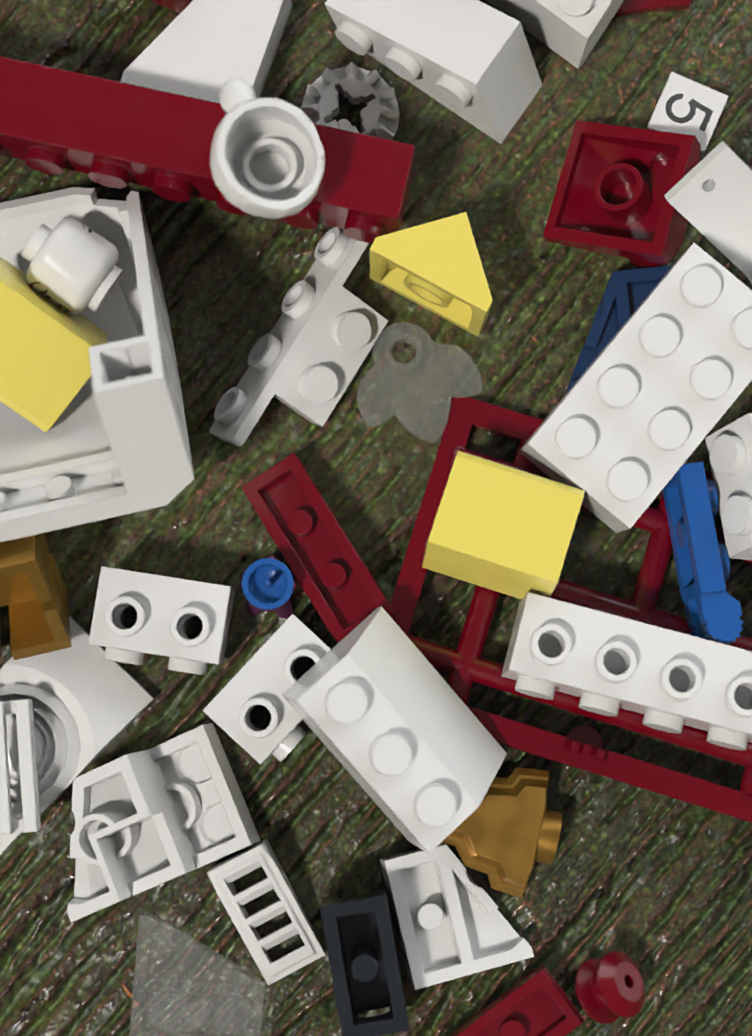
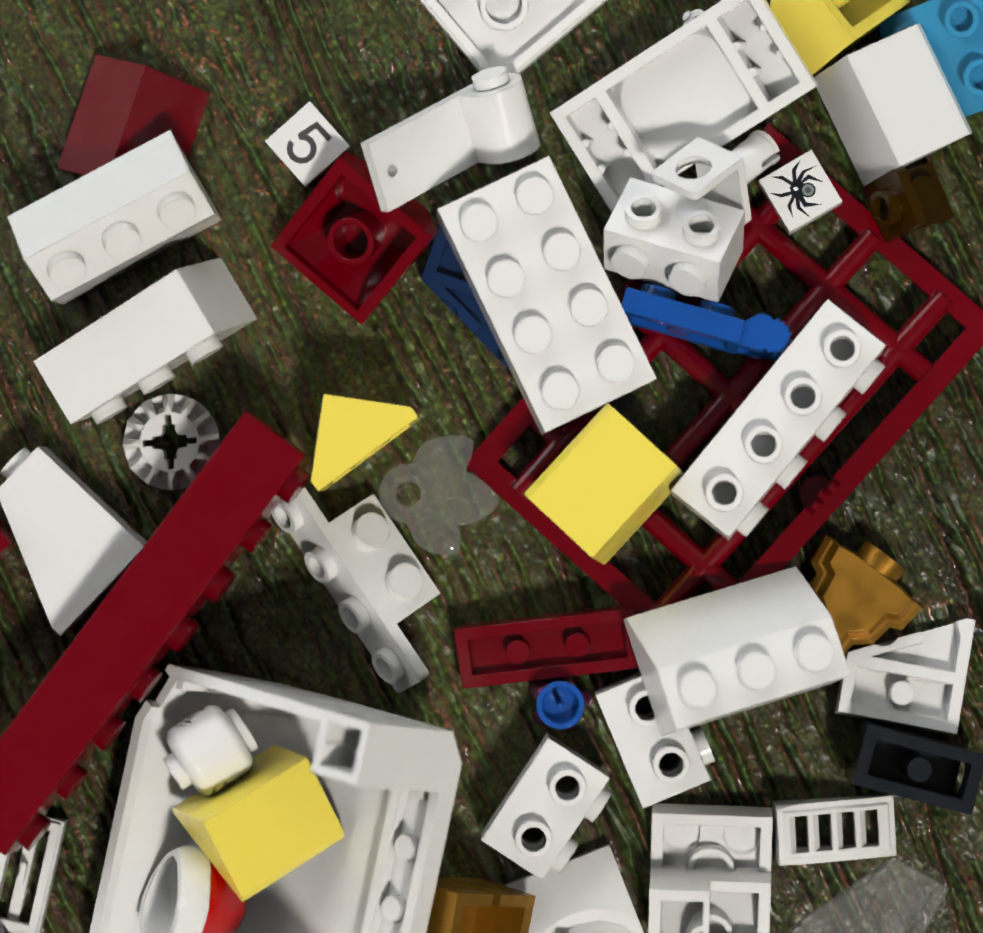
camera: 70 degrees left, 5 degrees up
white piece [210,78,325,219] -> none

